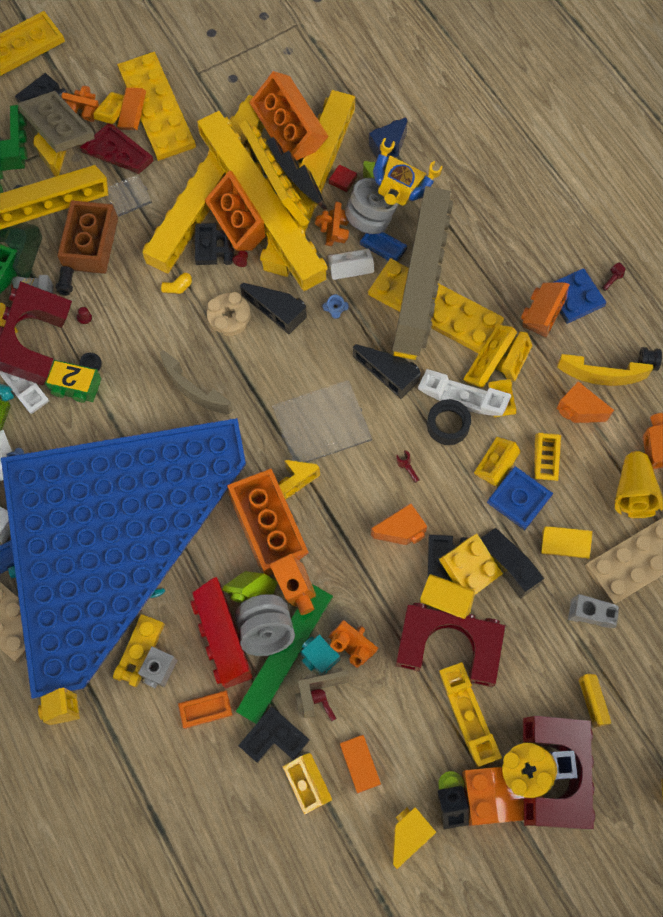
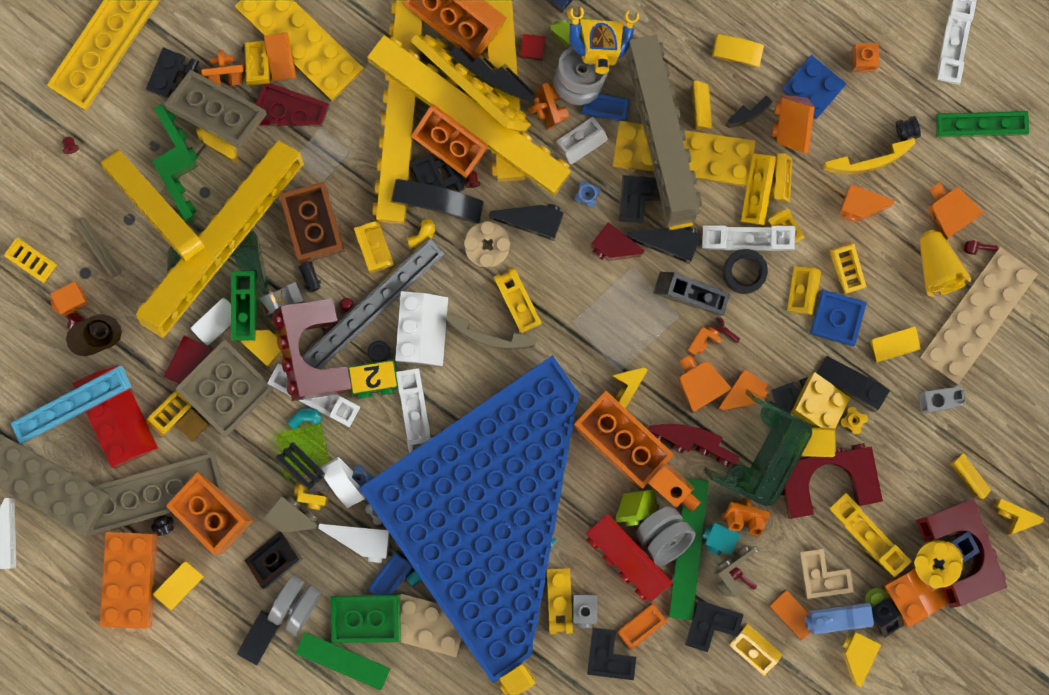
camera: 25 degrees left, 15 degrees up
dark red hand [602,262,626,291] -> none
none -> dark grey tile [300,236,444,369]
none -> yellow hinge [354,221,394,274]
none -> black slope [391,179,484,224]
none -> white slope [395,291,448,366]
none -> white slope [396,368,431,453]
none -> yellow plate [493,267,542,334]
none -> black plate [587,627,637,681]
none -> dark red slope [591,222,645,261]
none -> black plate [619,175,661,223]
none -> dark red slope [648,424,740,467]
none -> black slope [653,272,730,316]
none -> orange torso [678,354,731,413]
none -> orange bracket [686,326,722,357]
none -> yellow slope [691,81,712,130]
none -> clear green windscreen [703,389,812,506]
none -> yellow slope [711,34,764,68]
none -> black slope [726,95,773,128]
none -> tan plate [799,549,854,599]
none -> medium blue piece [805,602,874,634]
none -> yellow plate [840,407,868,434]
none -> orange brick [851,43,879,72]
none -> yellow slope [993,498,1044,534]

